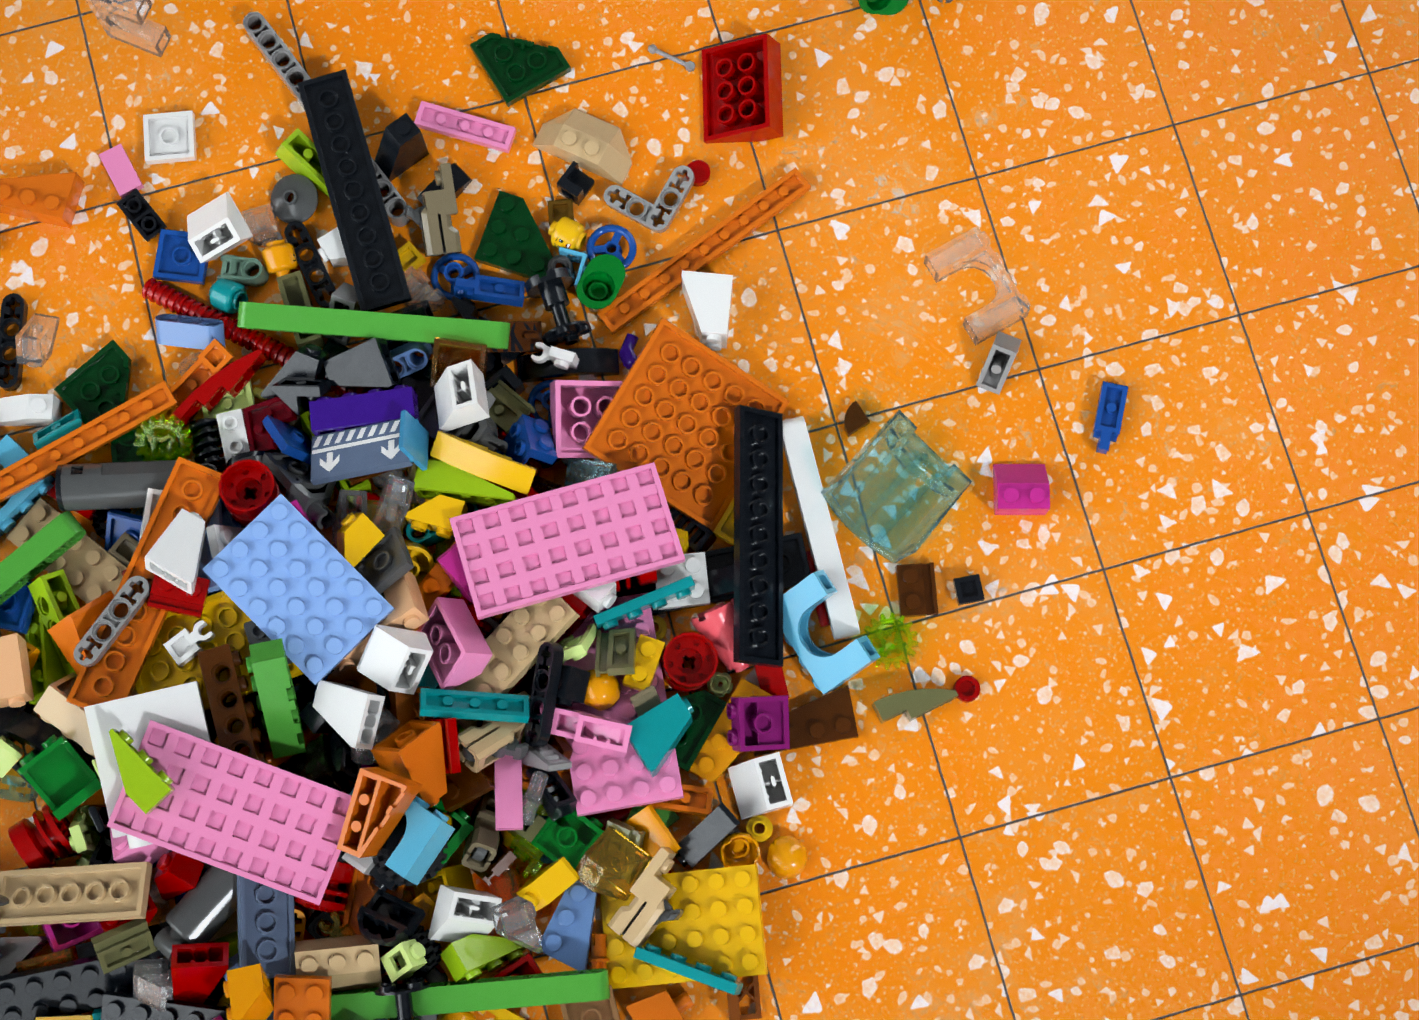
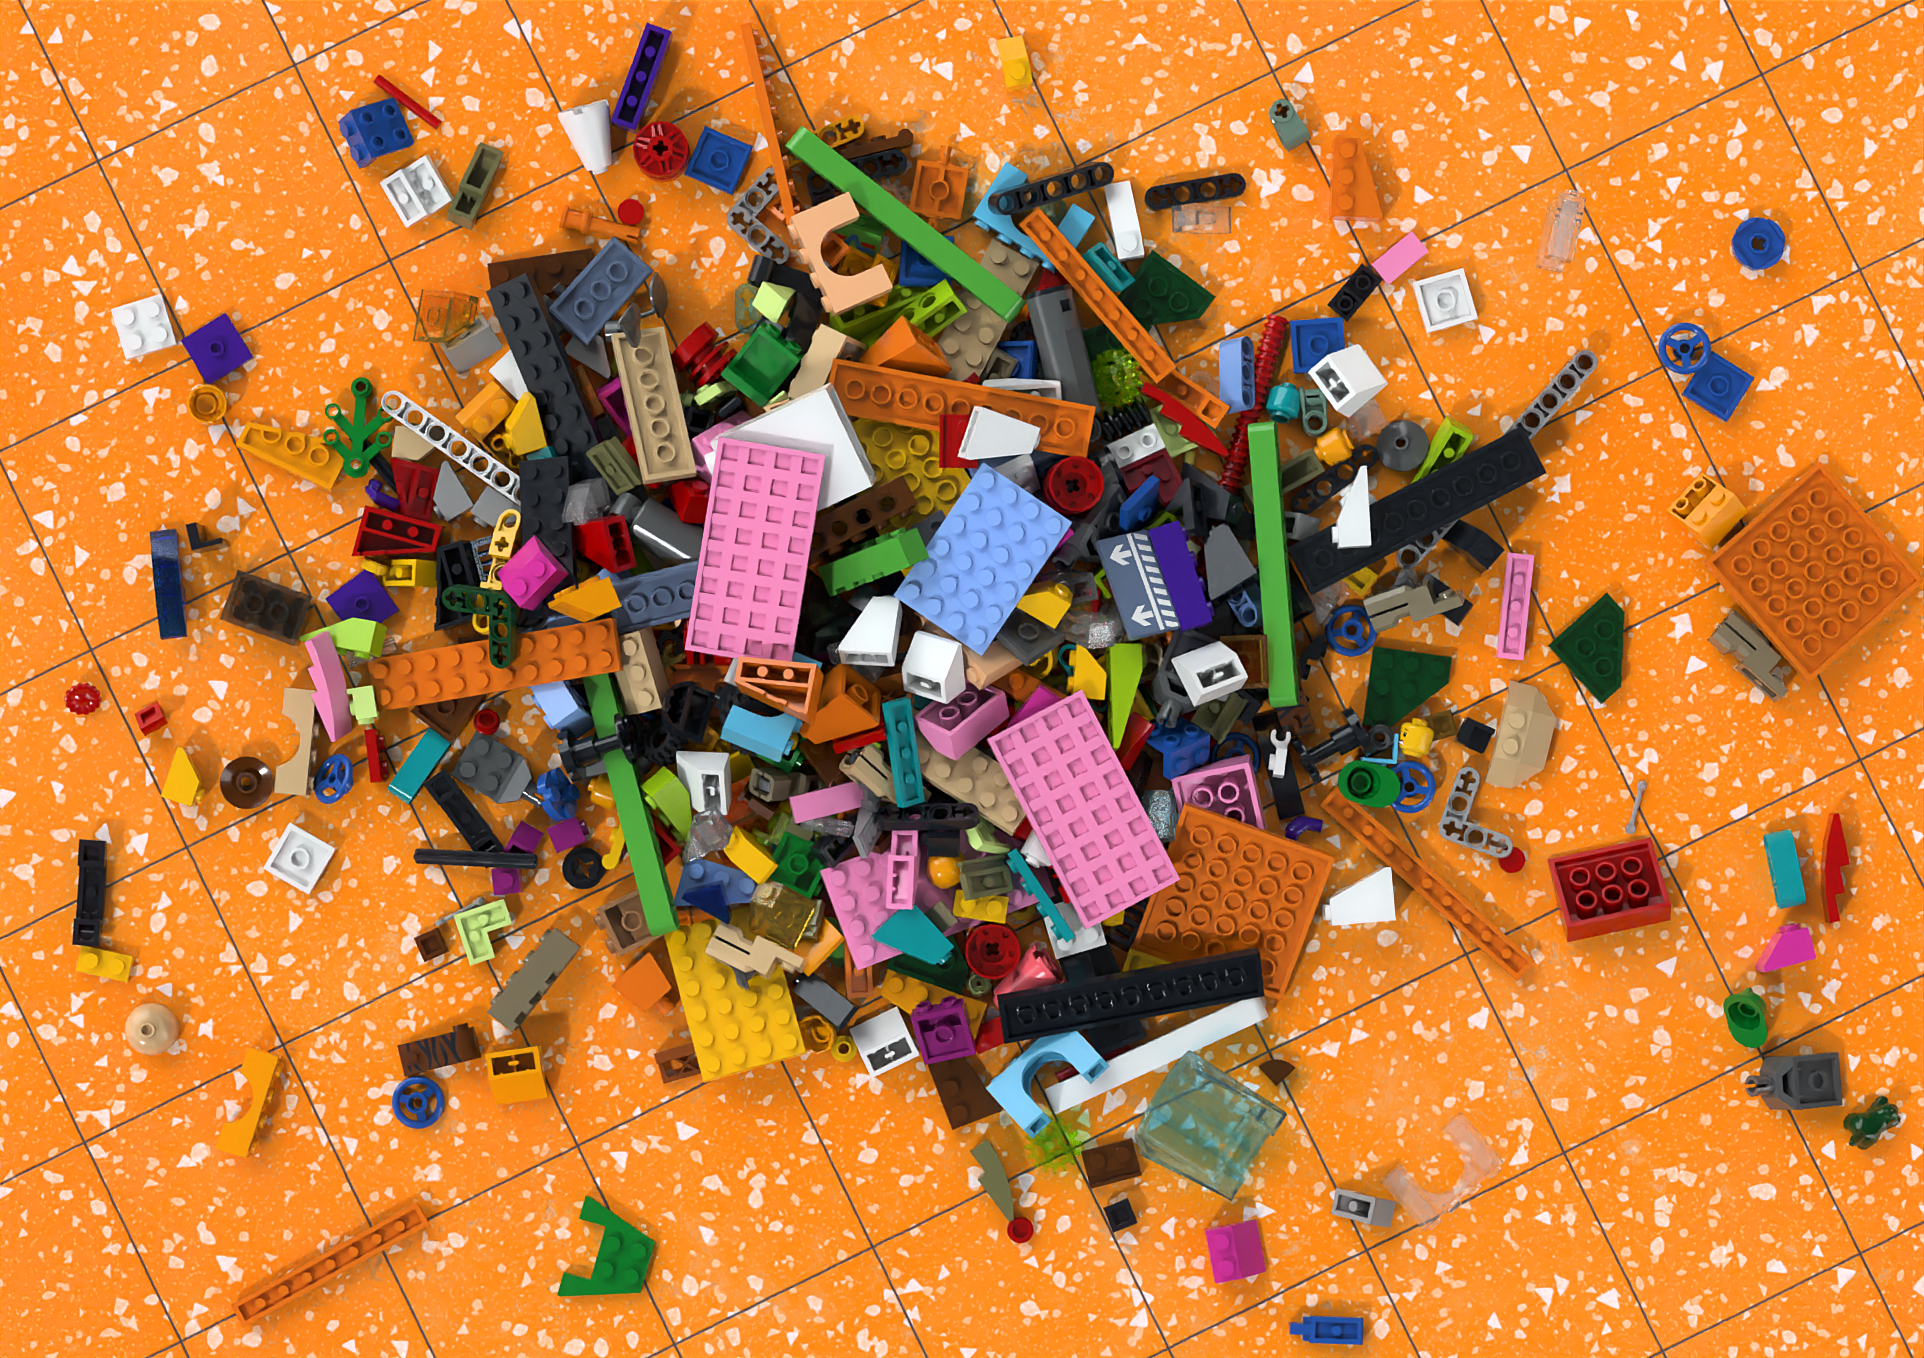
camera: 80 degrees right, 10 degrees up
light grey beam [73,576,151,667] -> none
lime slope [109,729,175,814] -> none
white plate [163,620,215,667] -> none
yellowish green brick [380,939,427,983] -> none
dark azure piece [399,410,429,471] -> none
yellow slope [430,430,537,495] -> none
blue hinge [453,274,525,307] -> none
teal plate [633,943,743,995] -> none
light orange hair [767,835,807,880] -> none
none -> clear blue slope [681,880,733,924]
none -> white slope [1332,466,1371,549]

